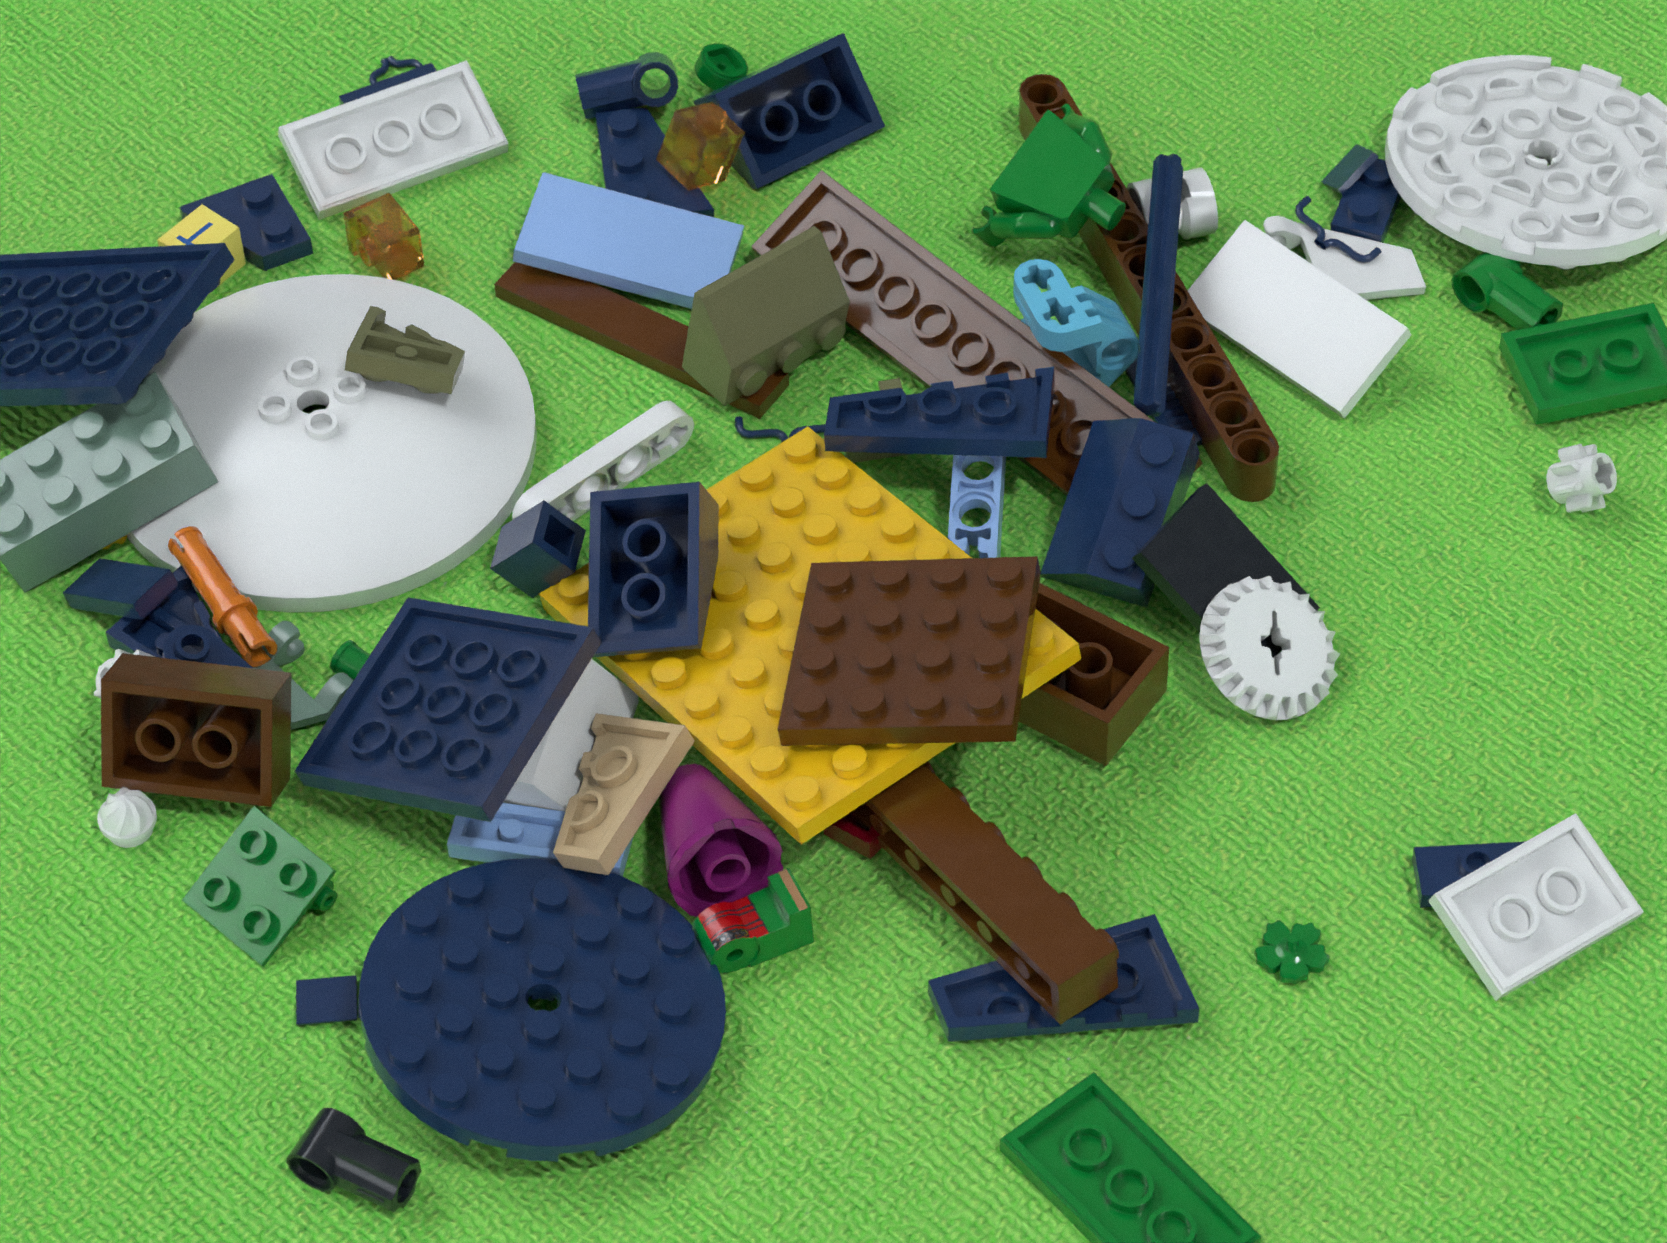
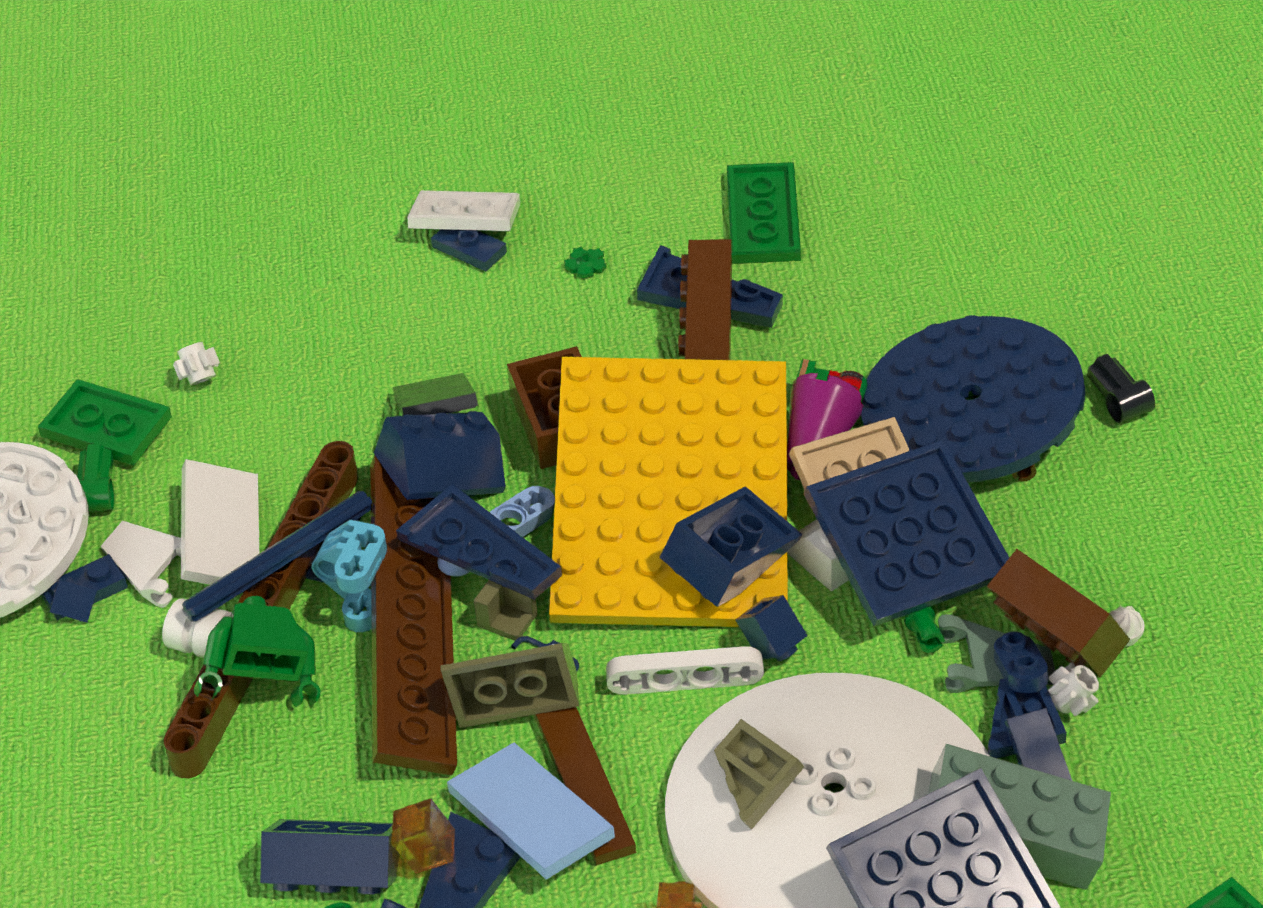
camera: 140 degrees left, 5 degrees down
orange pin [168,526,277,667] -> none
green hinge [182,806,337,967] -> none
dark blue piece [296,975,358,1025] -> none
reddish brown plate [777,556,1041,746] -> none
white gear [1200,576,1340,720] -> none
dark blue piece [1295,196,1381,263] -> none

